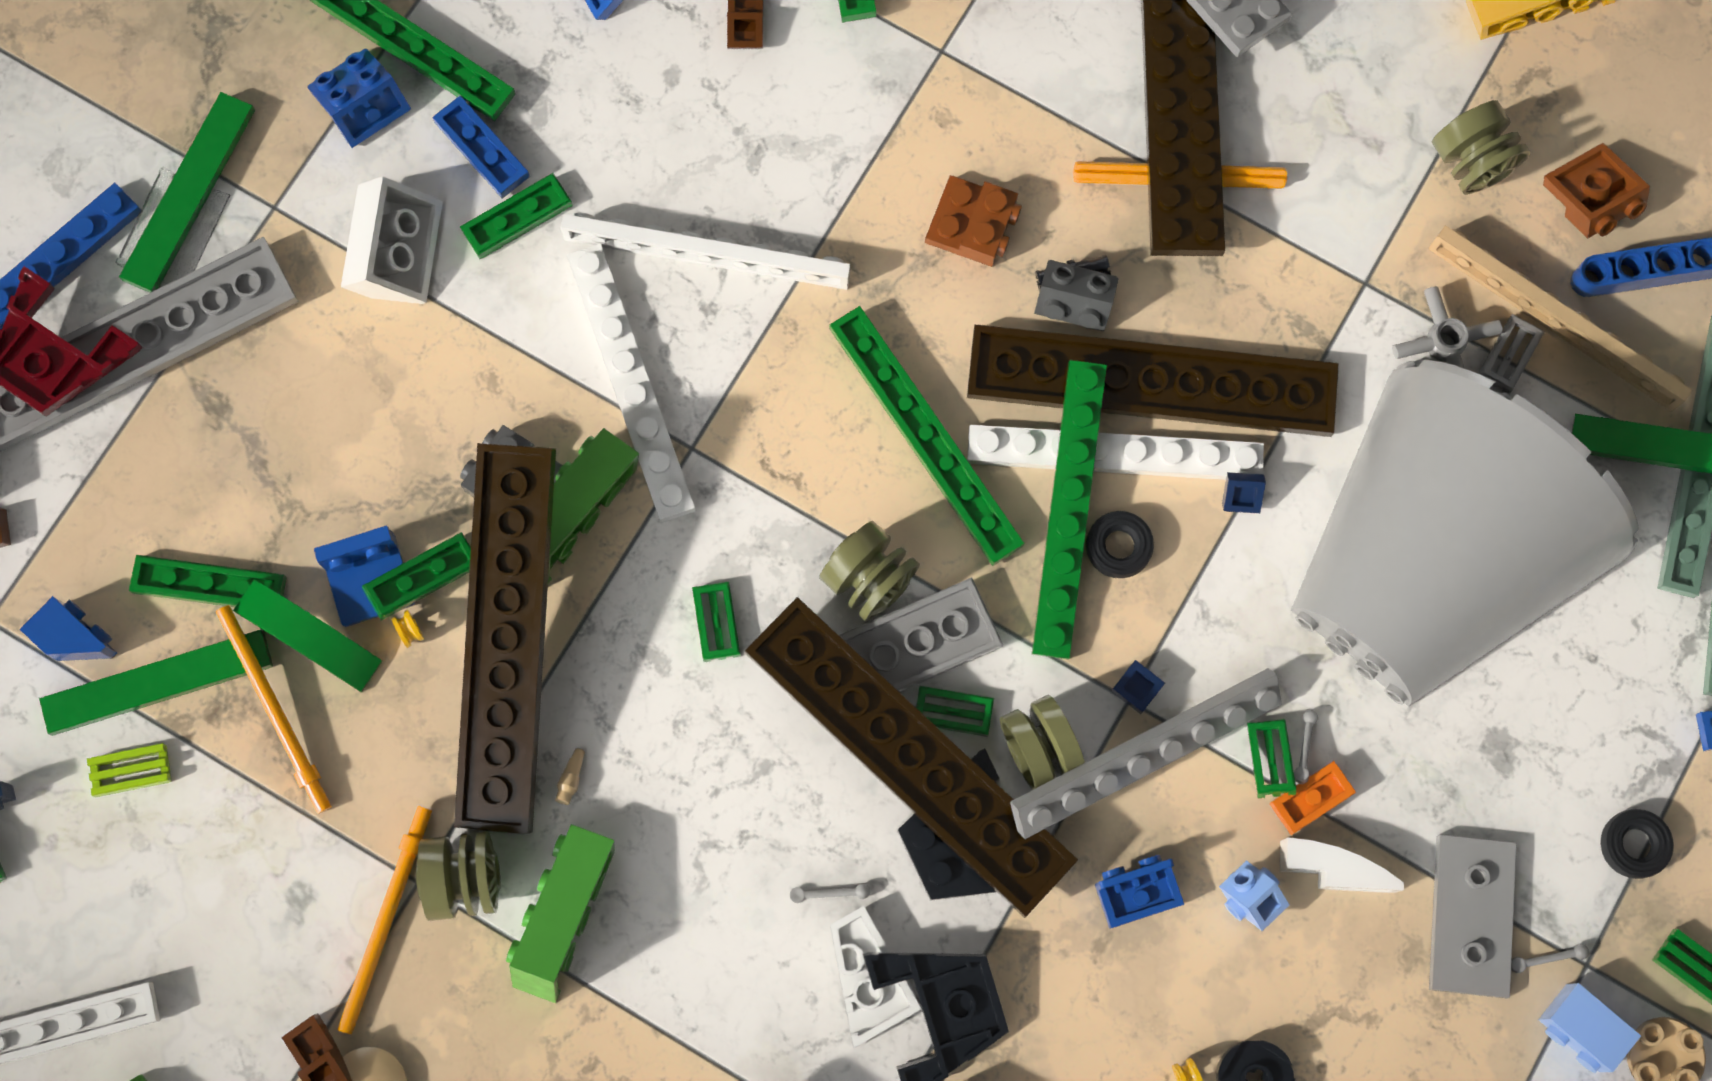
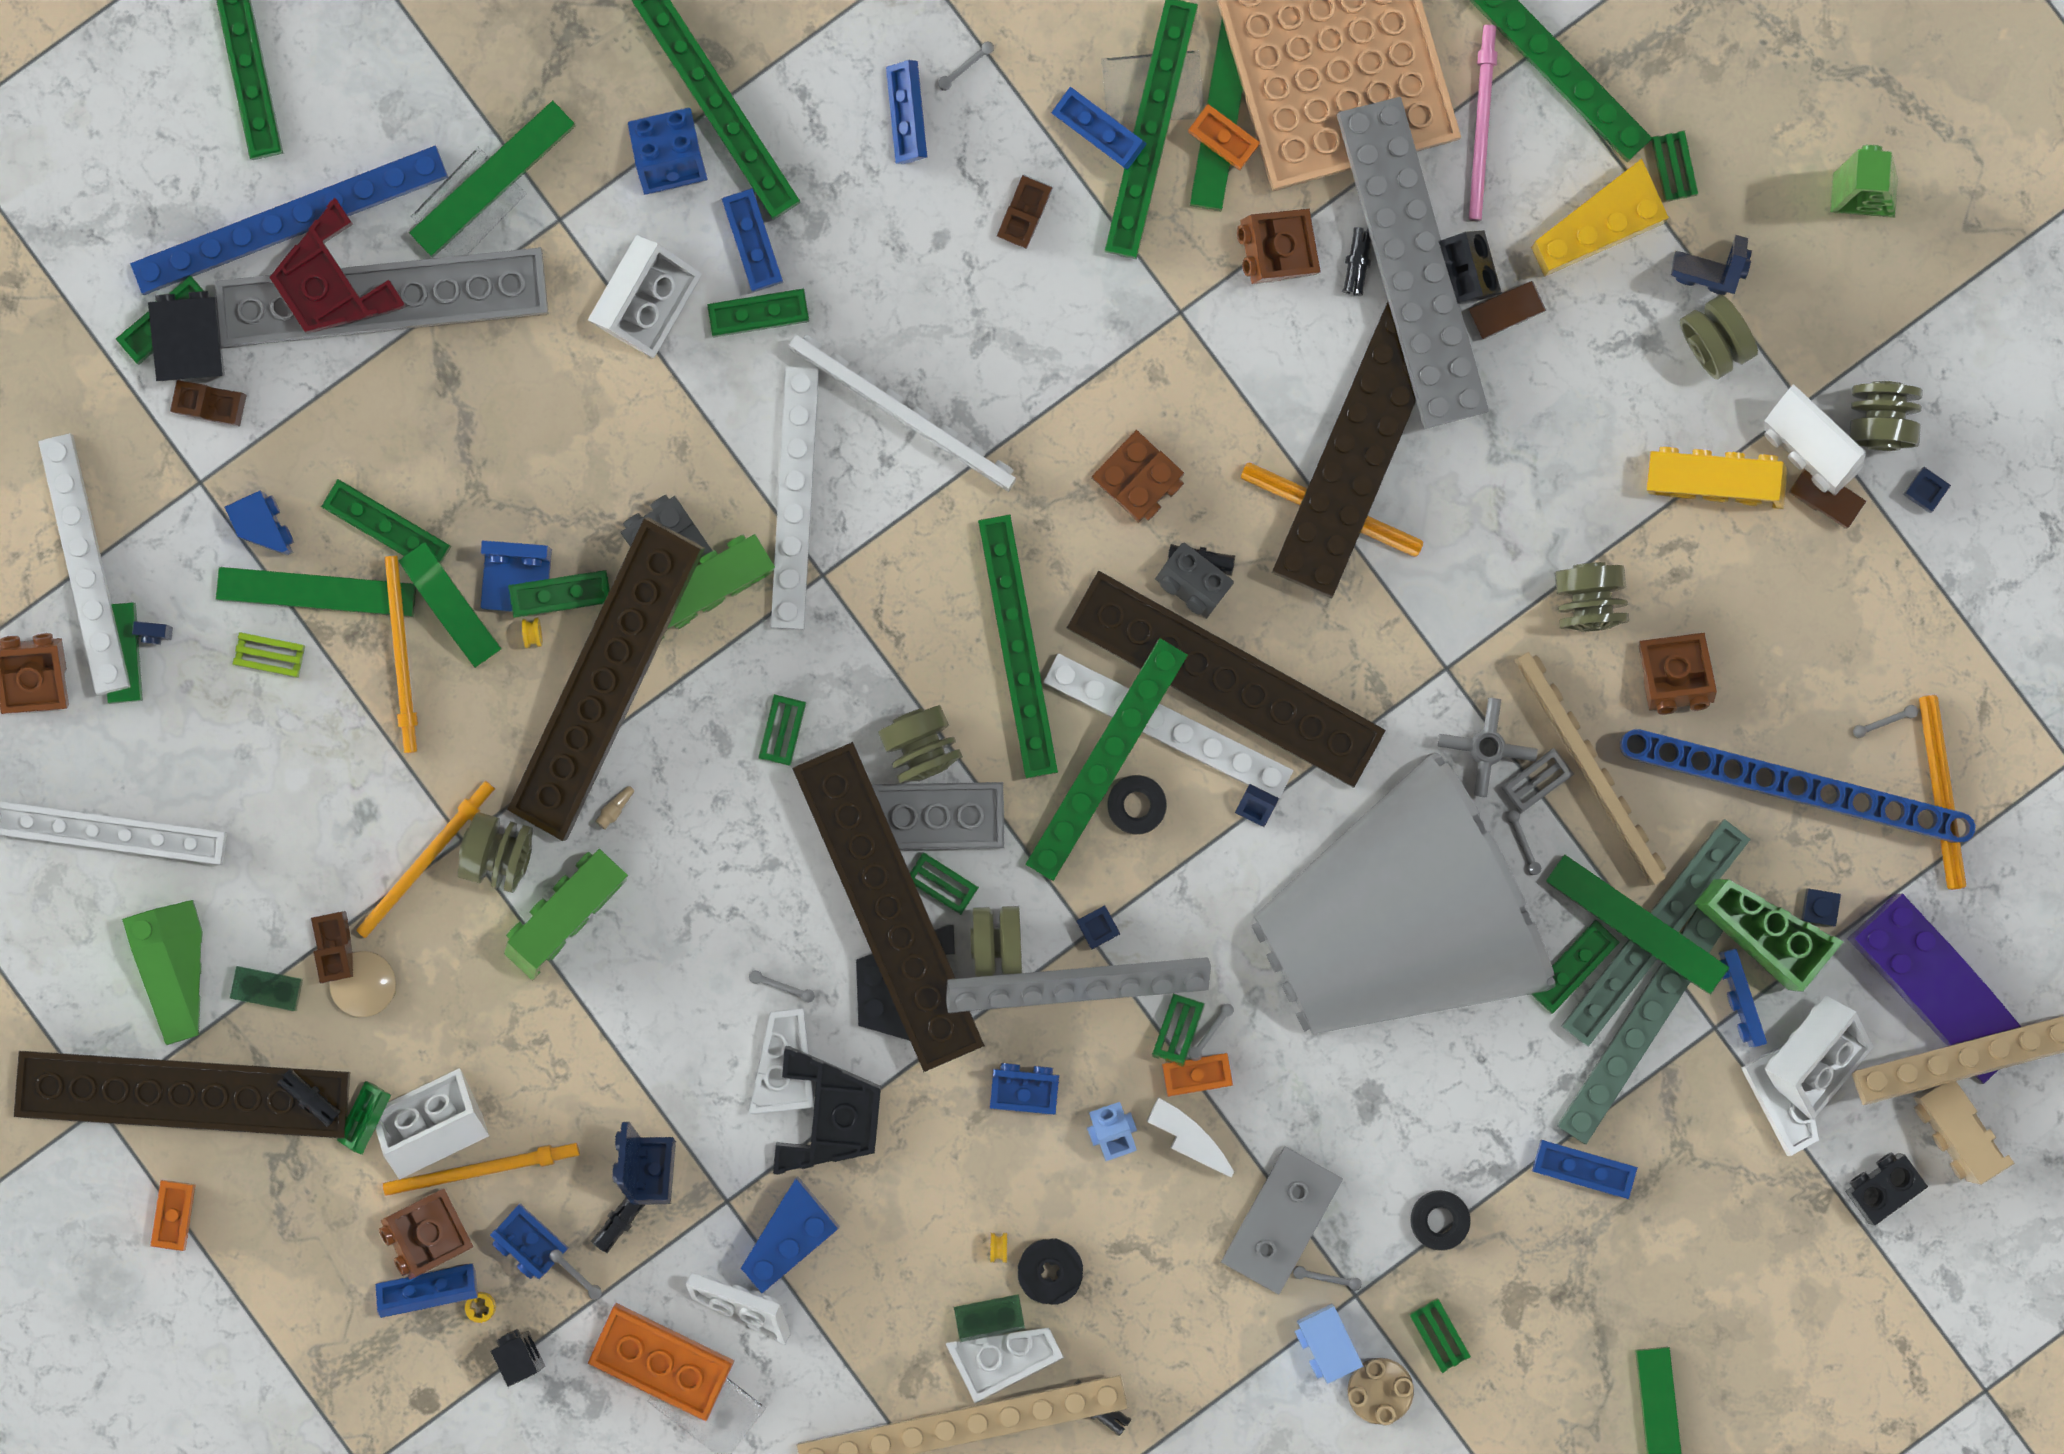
camera: 25 degrees right, 10 degrees up
none -> green tile [1531,920,1620,1014]

